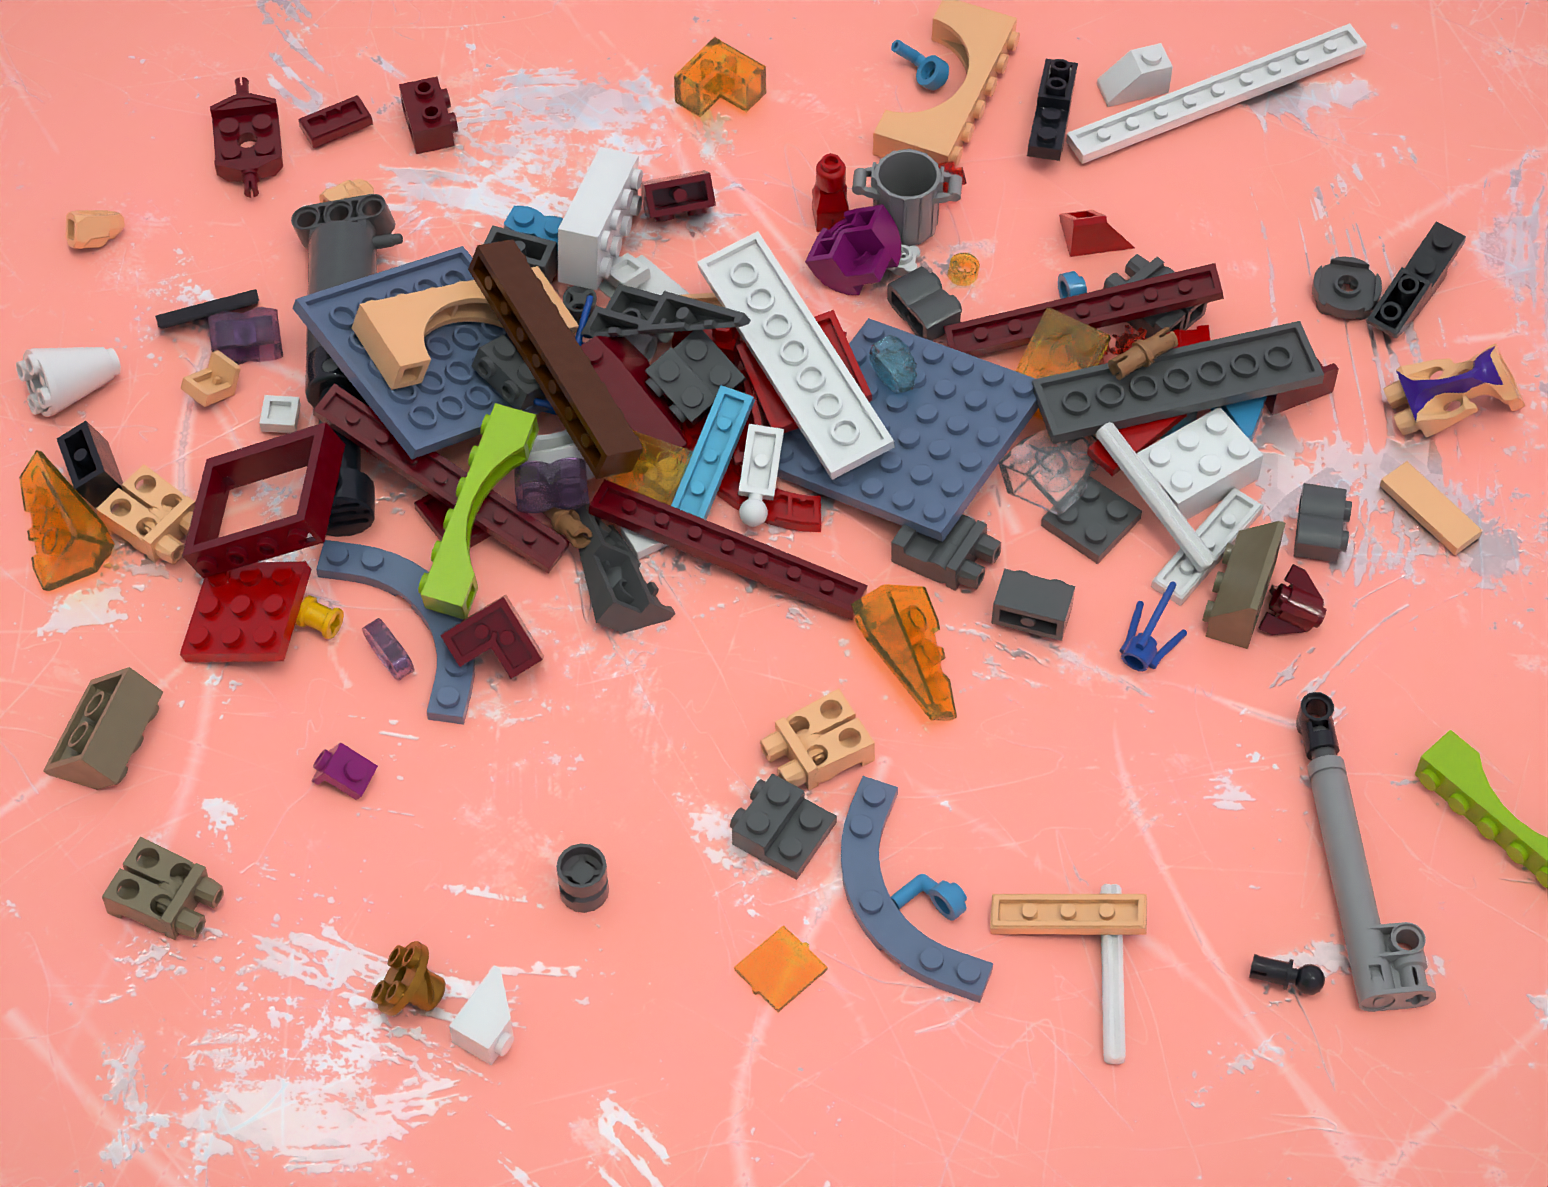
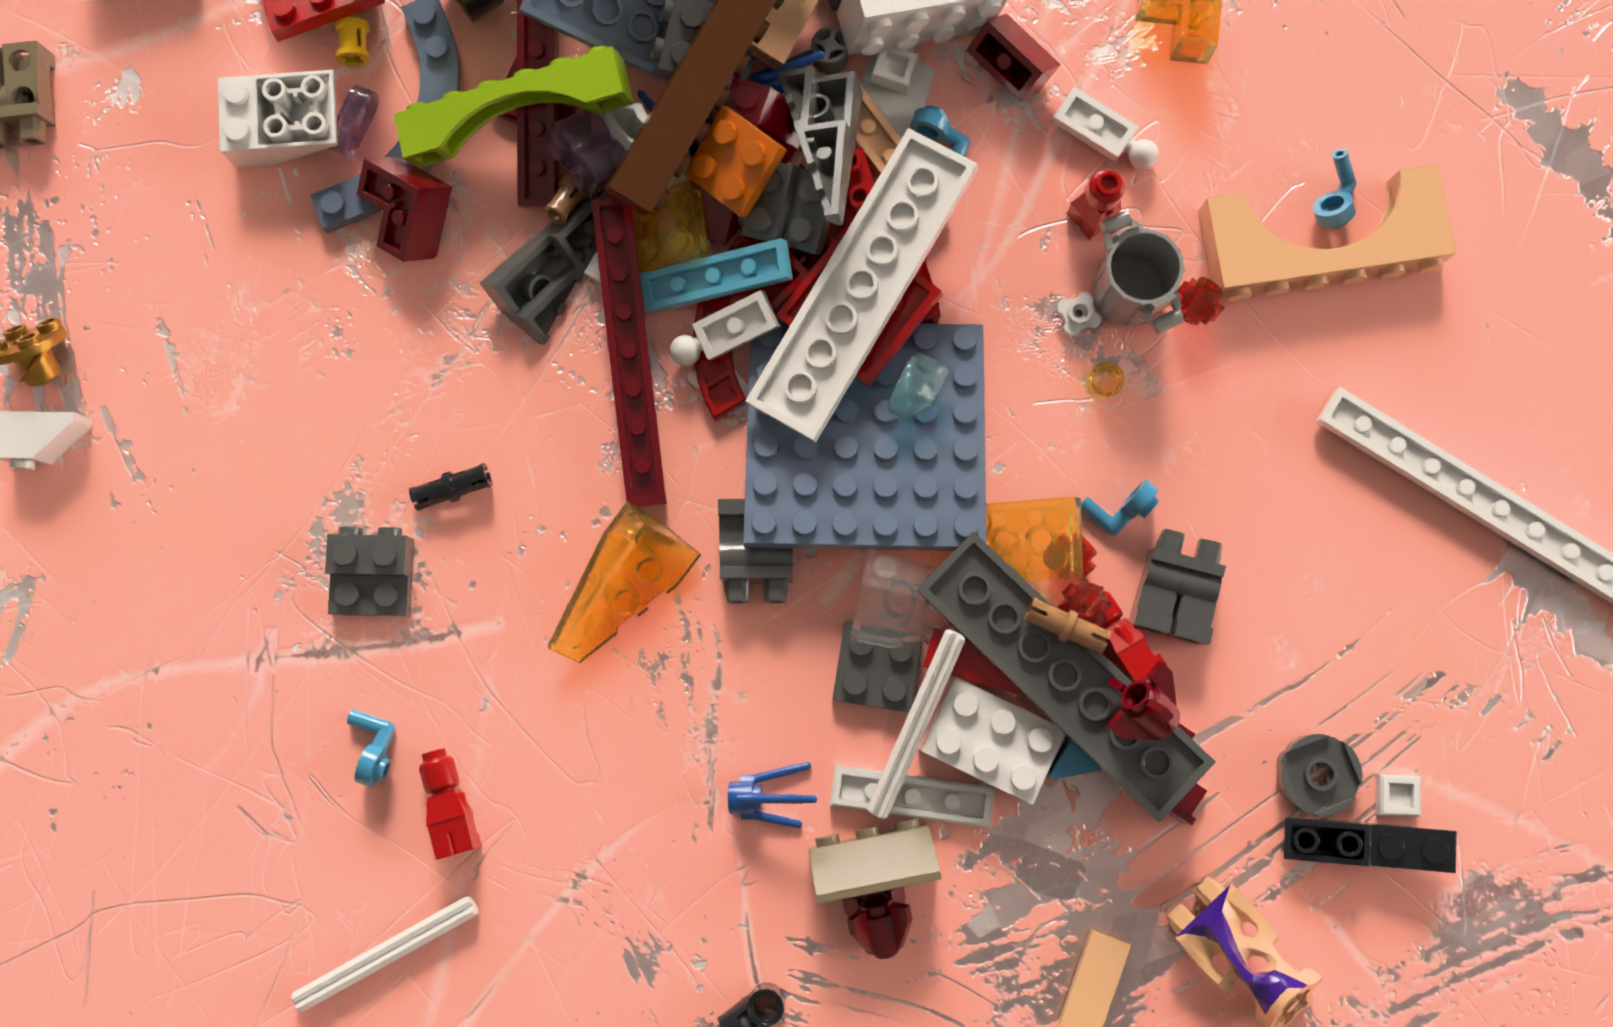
camera: 65 degrees right, 25 degrees up
magenta bracket [311,742,378,800] -> none
dark grey wheel [556,843,609,913] -> none
clear yellow piece [734,925,828,1013] -> none
light nougat hips [760,688,875,791] -> none
magenta brick [805,204,901,295] -> none
sand blue plate [841,776,993,1003] -> none
dark grey brick [887,266,962,341] -> none
dark red plate [944,263,1224,357] -> none
light nougat tile [990,894,1148,935] -> none
dark grey brick [991,568,1076,641] -> none
black slope [1027,58,1078,161] -> none
red slope [1059,209,1135,257] -> none
white slope [1096,43,1173,107] -> none
dark grey brick [1293,483,1352,563] -> none
none -> white slope [218,70,338,168]
none -> black pin [409,463,493,511]
none -> red piece [419,748,482,860]
none -> orange plate [683,106,787,218]
none -> dark azure plate [910,105,970,157]
none -> white plate [1051,86,1159,170]
none -> dark red brick [1107,661,1180,740]
none -> white tile [1375,774,1421,817]

